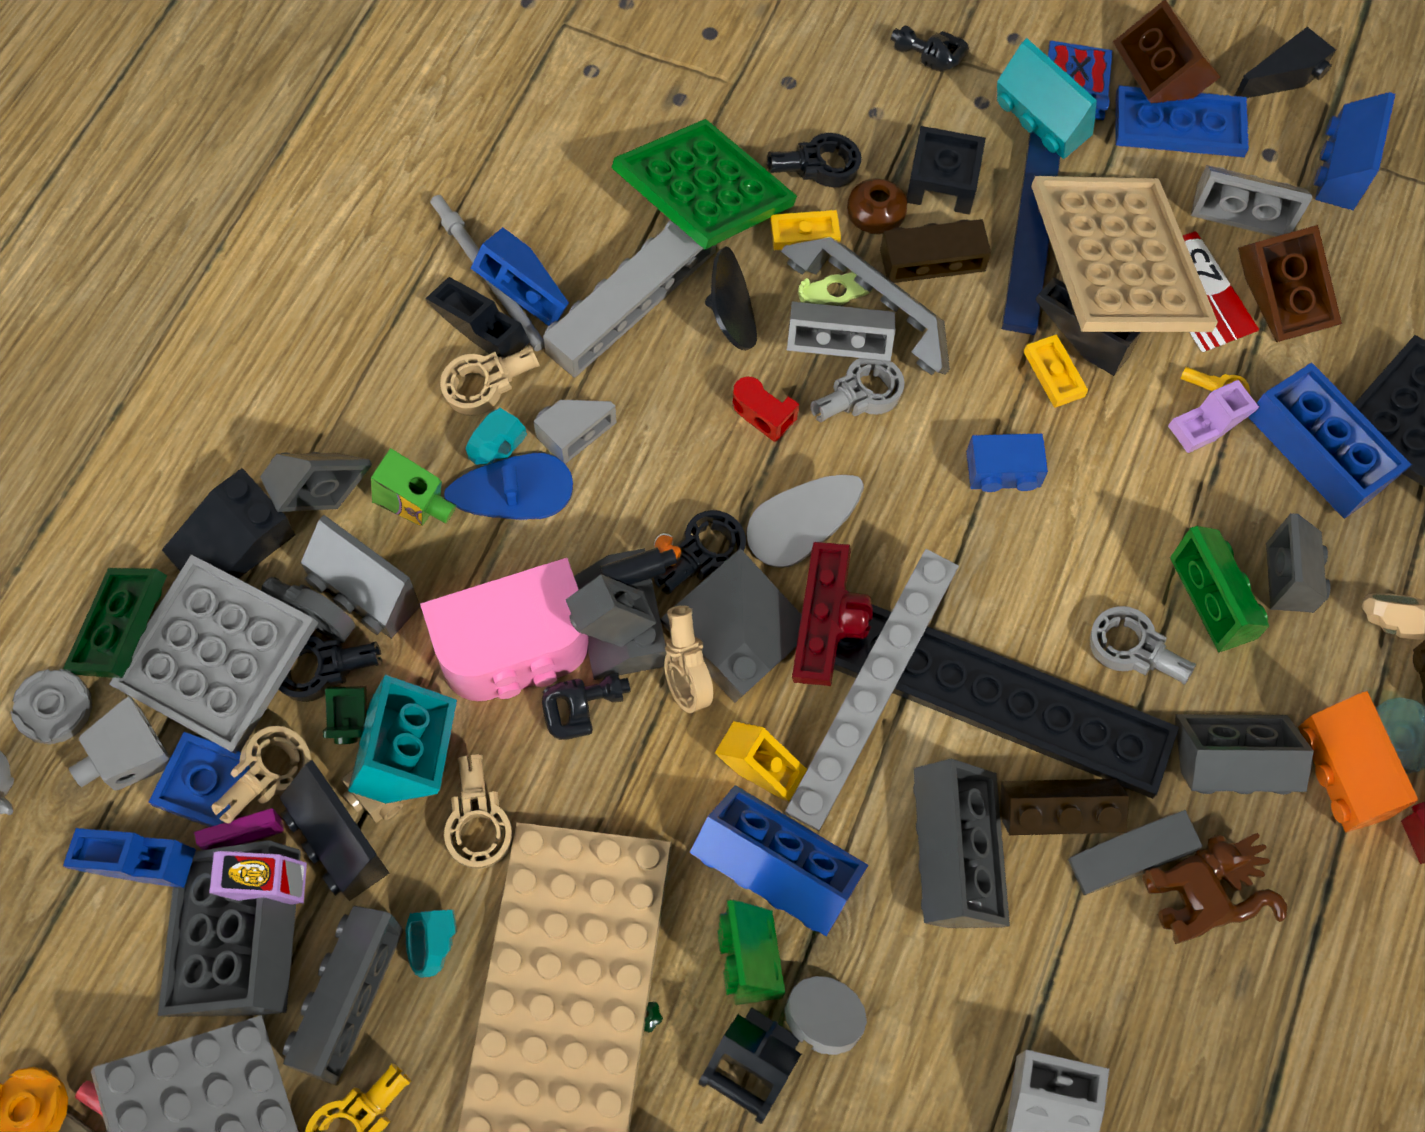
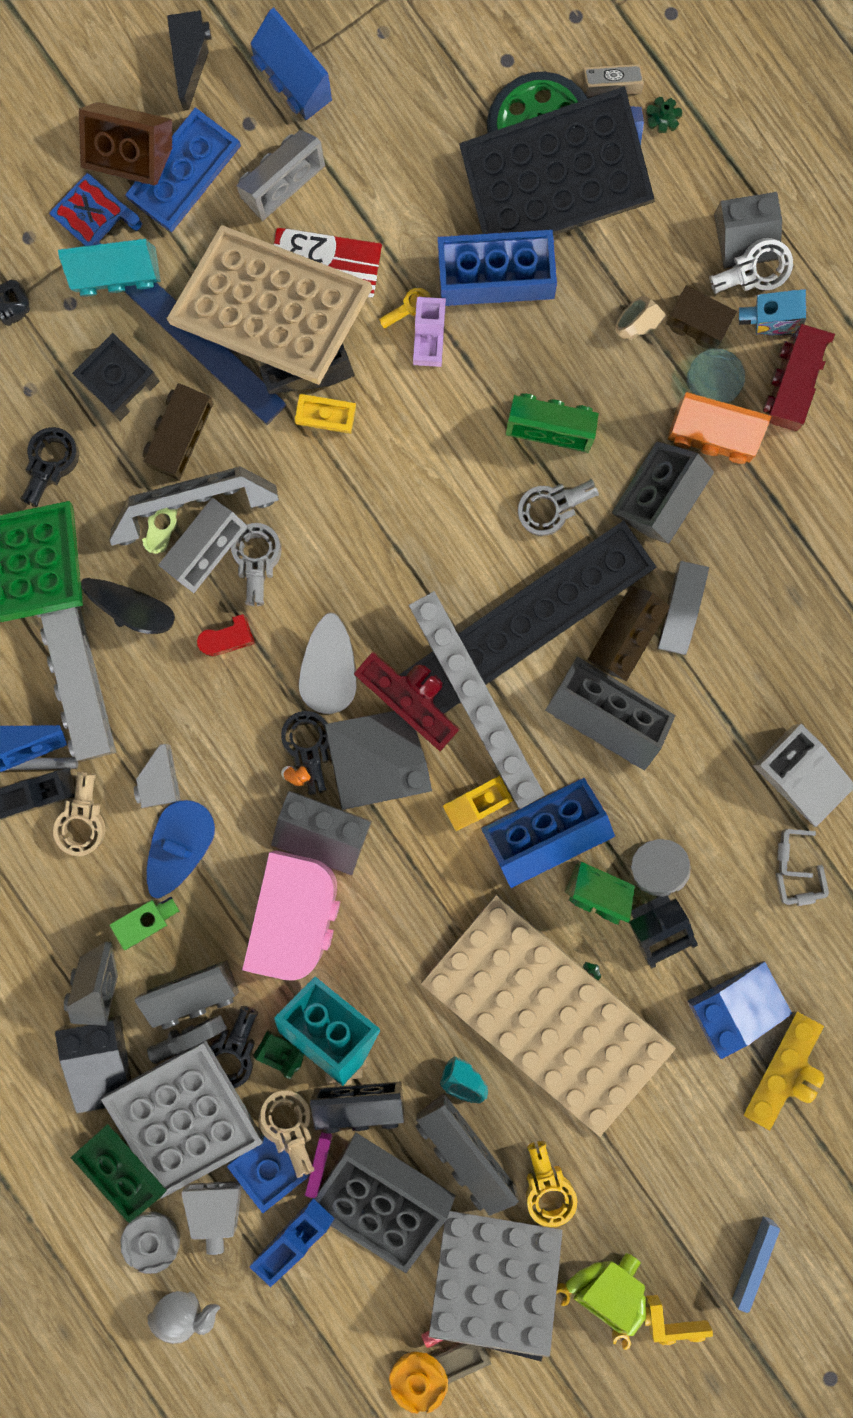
camera: 50 degrees left, 20 degrees up
slope [210,851,307,905] -> none
tan pin [444,754,513,869] -> none
teal rock [466,408,527,465] -> none
black piece [542,672,631,740] -> none
dark grey brick [566,574,657,647] -> none
black cylinder [600,548,677,586] -> none
tan pin [664,605,713,713] -> none
yellow plate [770,210,841,250] -> none
reddish brown piece [847,178,907,234] -> none
blue brick [966,433,1048,492] -> none
reddish brown animal [1142,833,1288,944] -> none
reddish brown slope [1238,225,1342,342] -> none
dark grey slope [1266,513,1331,613] -> none

